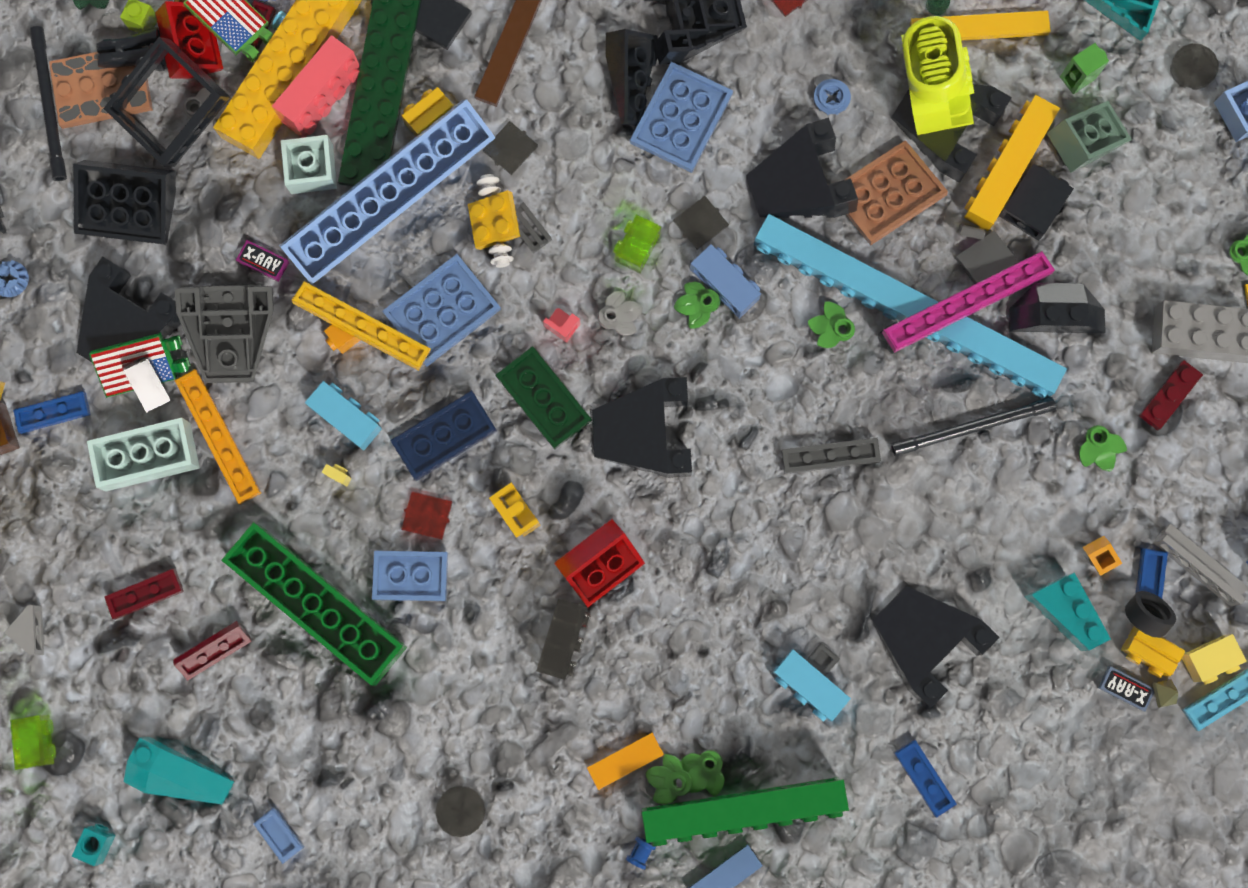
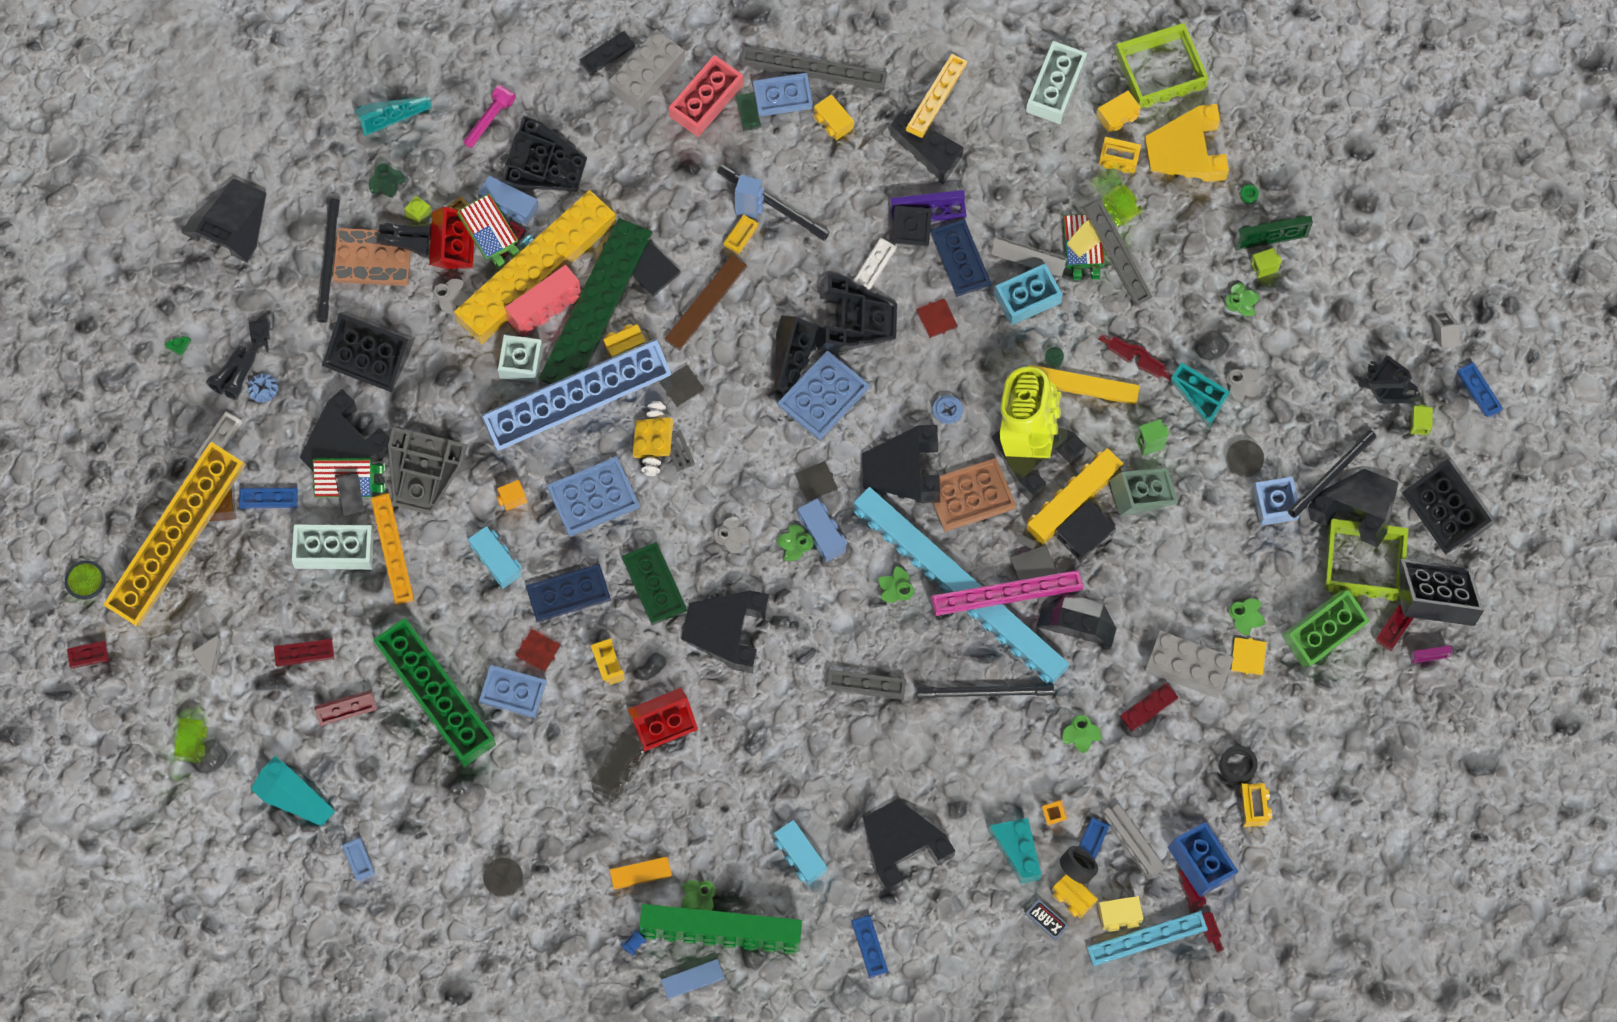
camera: 10 degrees right, 10 degrees down
teal brick [71,824,116,866] -> none
black window [103,37,231,167] -> none
tile [236,240,289,282] -> none
yellow tile [292,281,431,371] -> none
light yellow plate [322,464,352,487] -> none
coral panel [543,308,581,343] -> none
clear neon green brick [613,214,662,274] -> none
bright green plate [646,754,692,804] -> none
dark grey tile [806,643,840,676] -> none
olive slope [1153,679,1178,708] -> none

